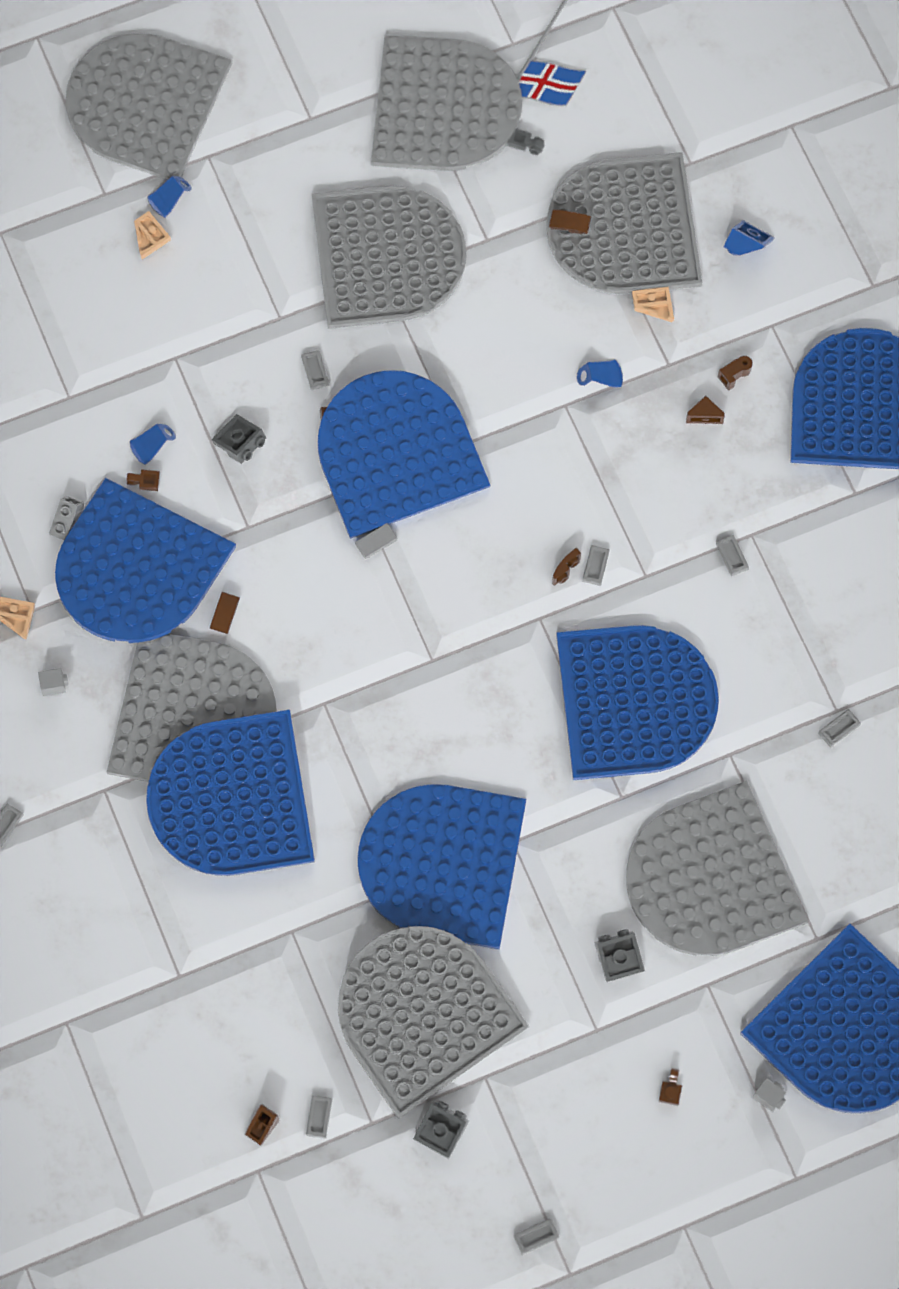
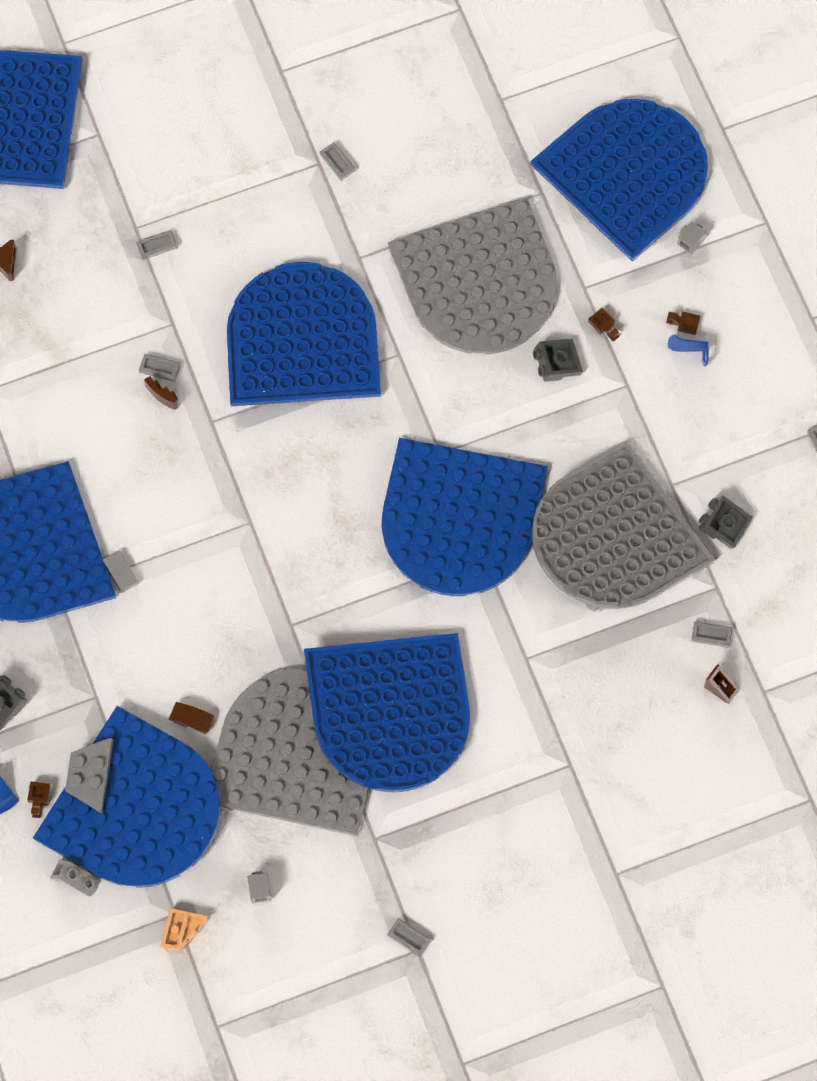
camera: 85 degrees left, 0 degrees up
none -> light grey wing [65,738,114,813]
none -> reddish brown plate [588,308,619,342]
none -> blue piece [668,334,709,366]

